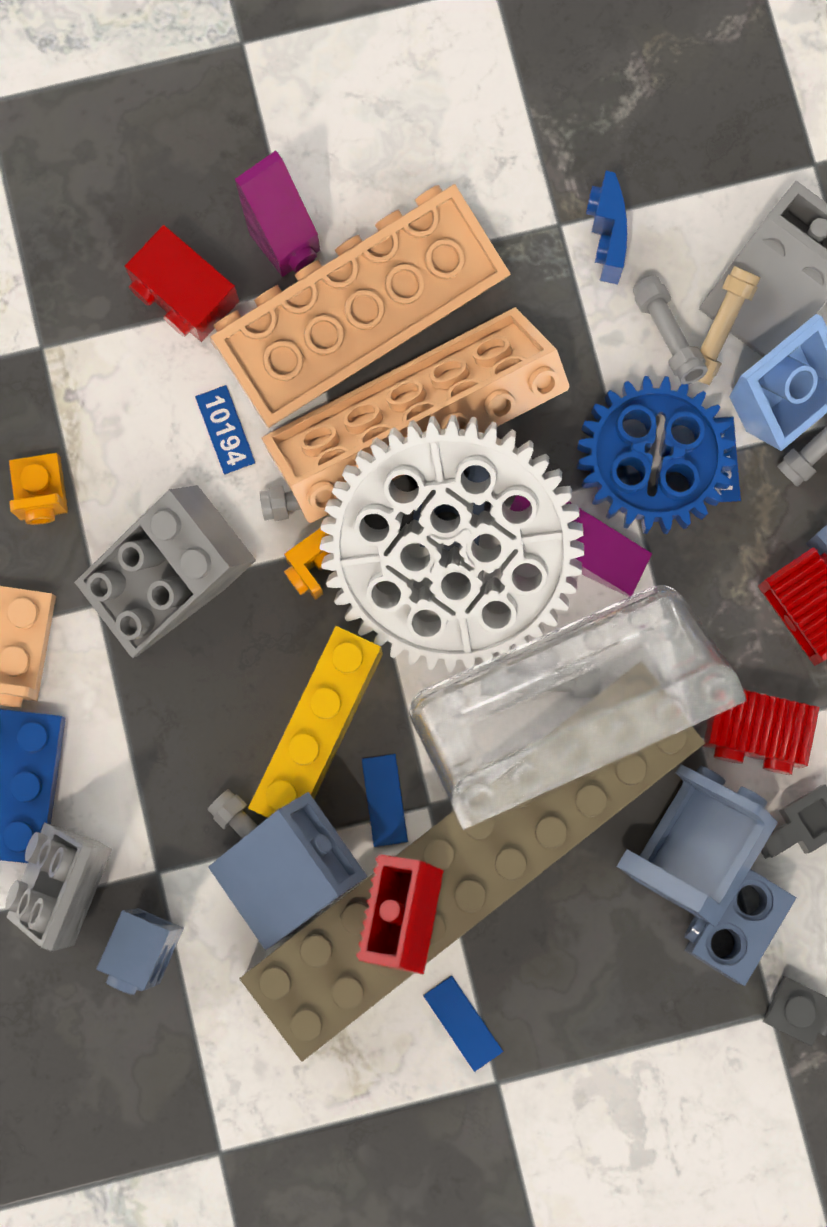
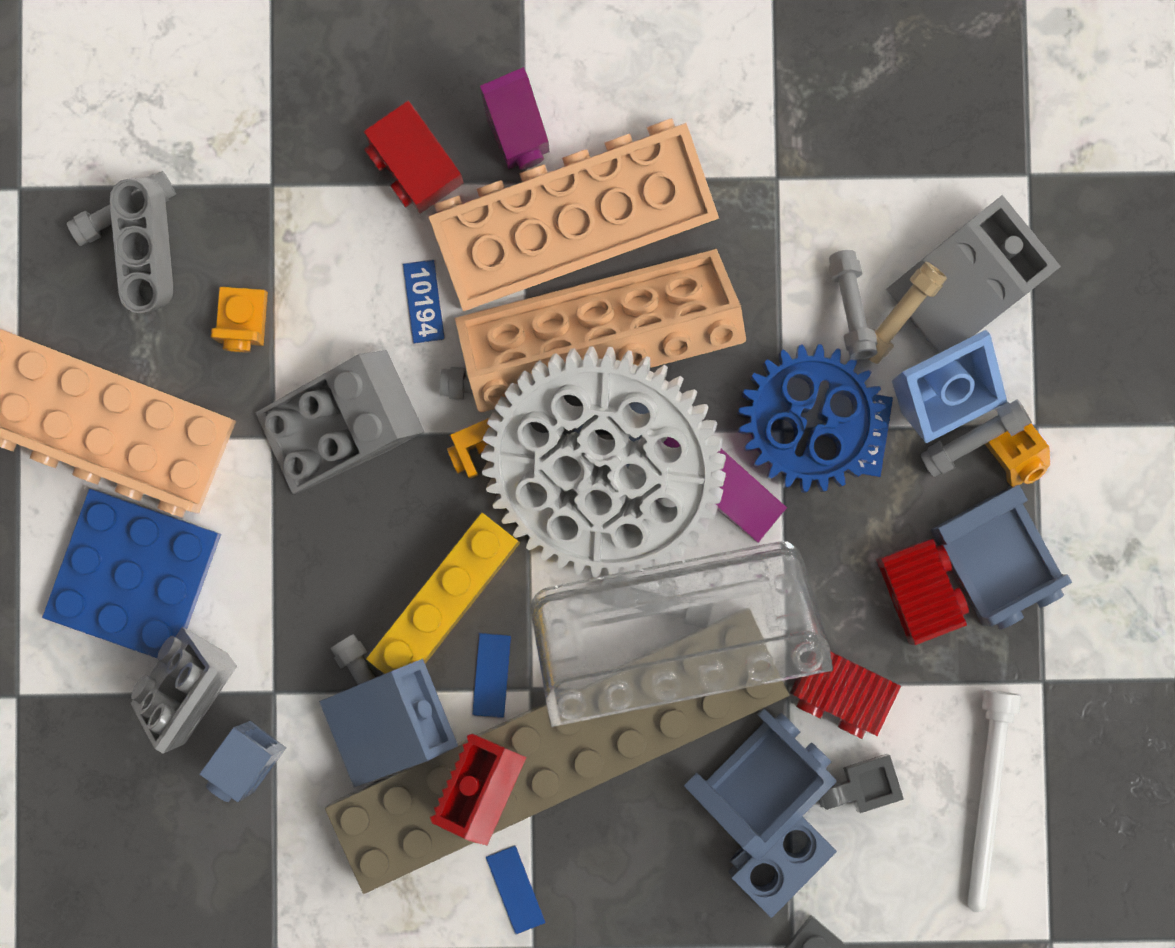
camera: 10 degrees right, 5 degrees up
blue slope [586,171,627,285] -> none

